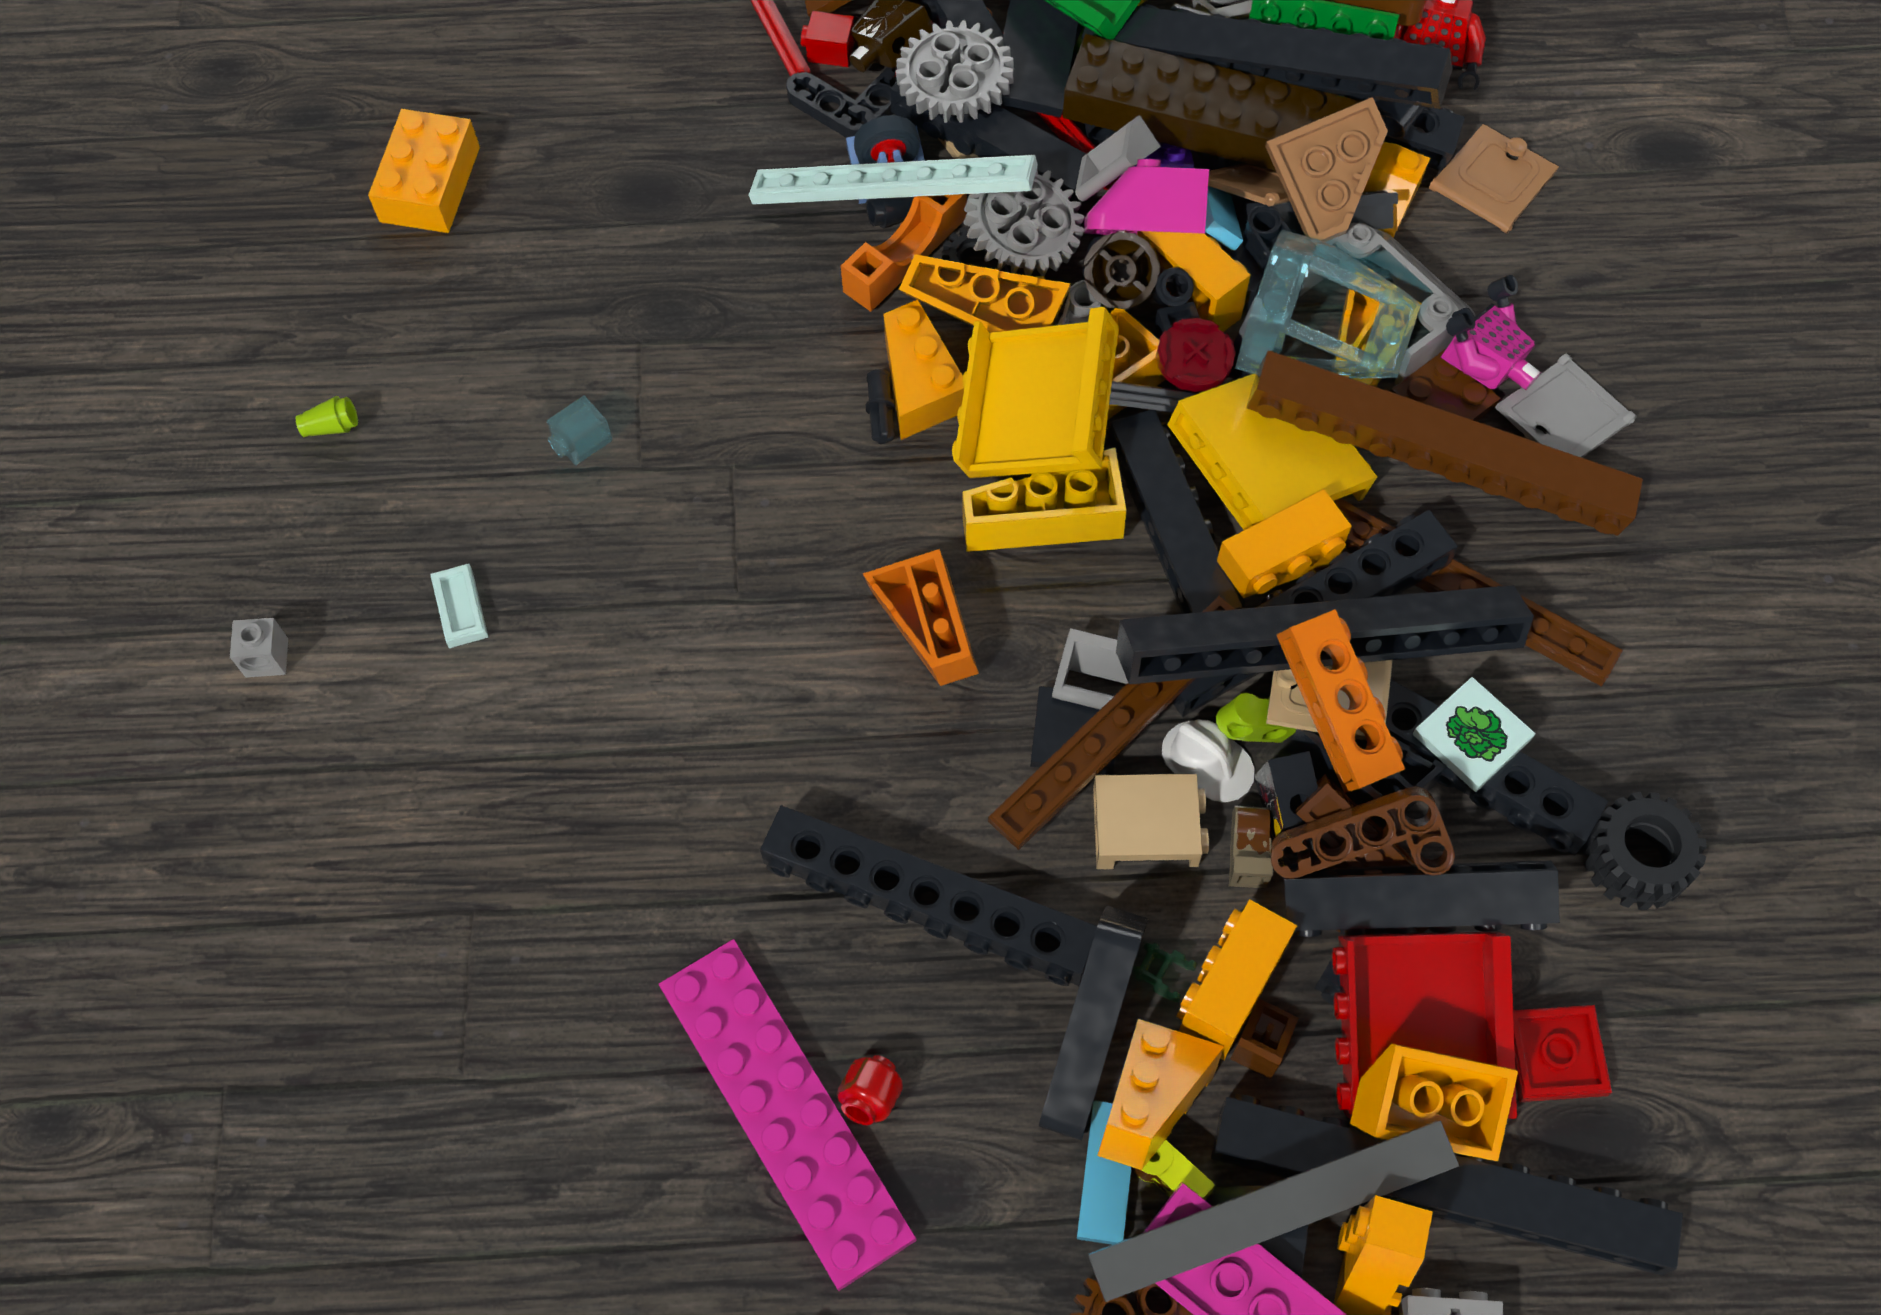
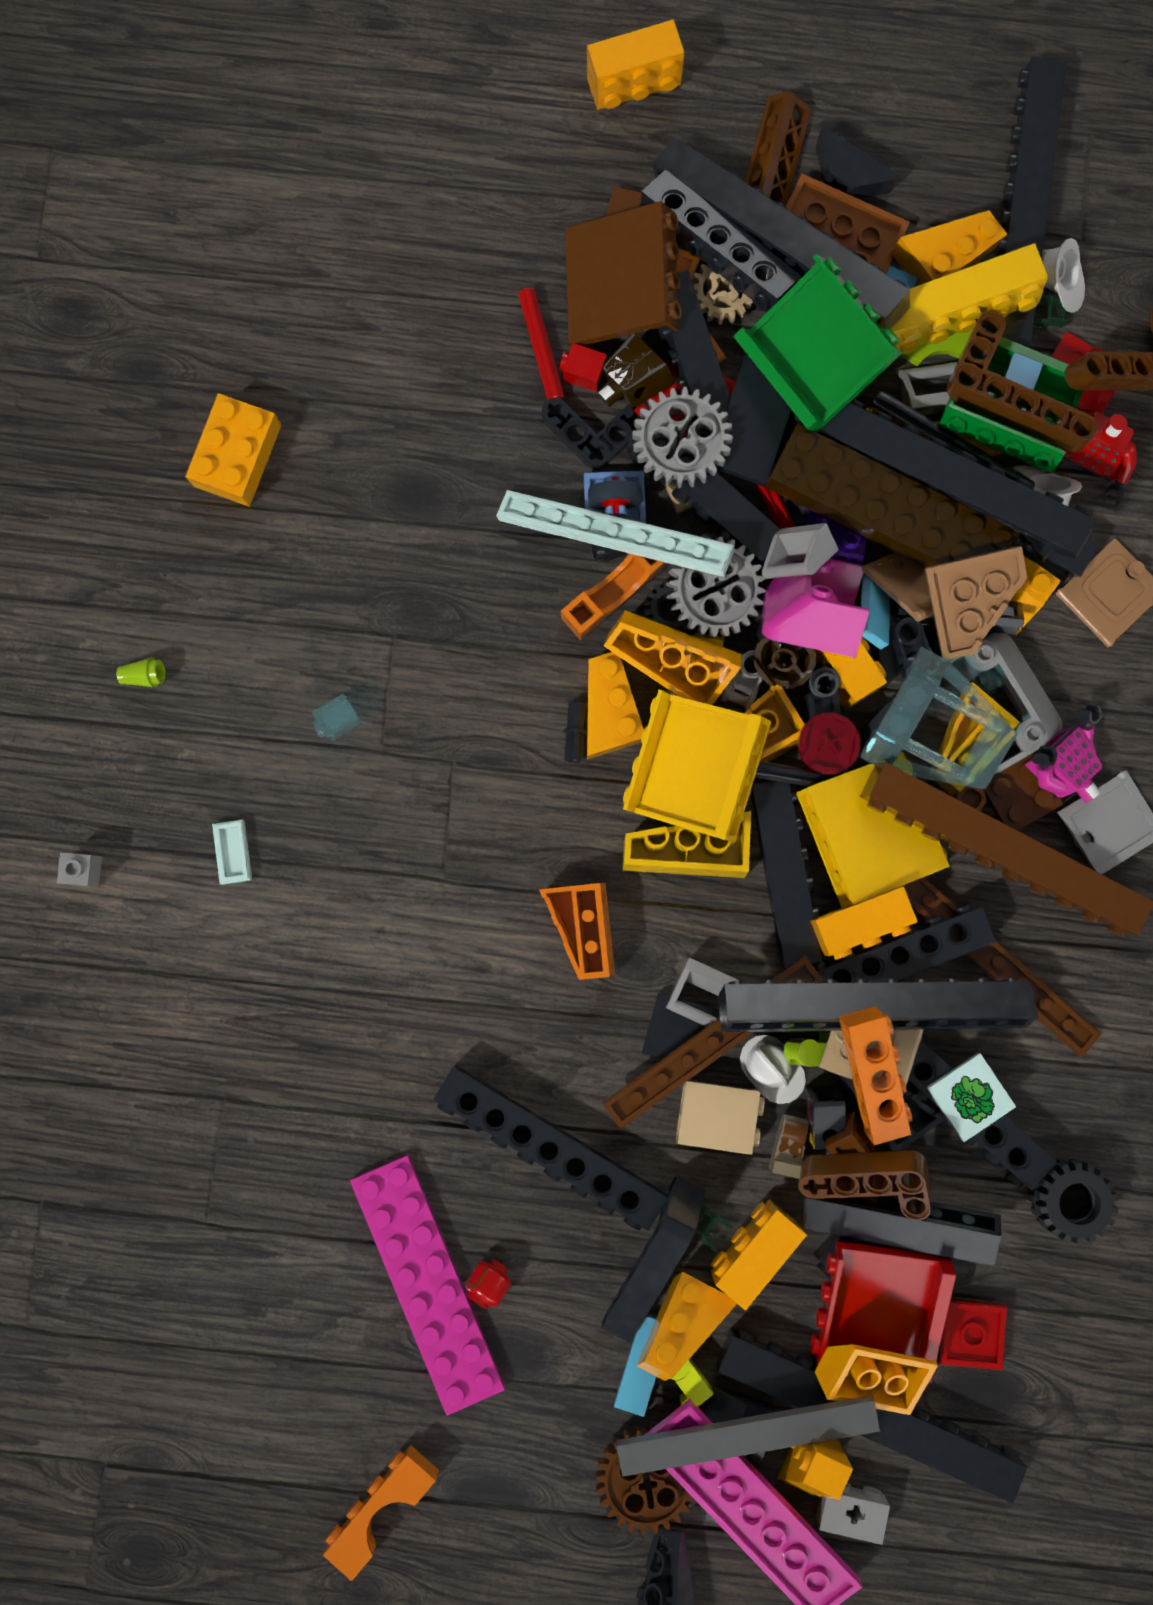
camera: 10 degrees right, 20 degrees up
reddish brown slope [1230,999,1299,1079] -> none

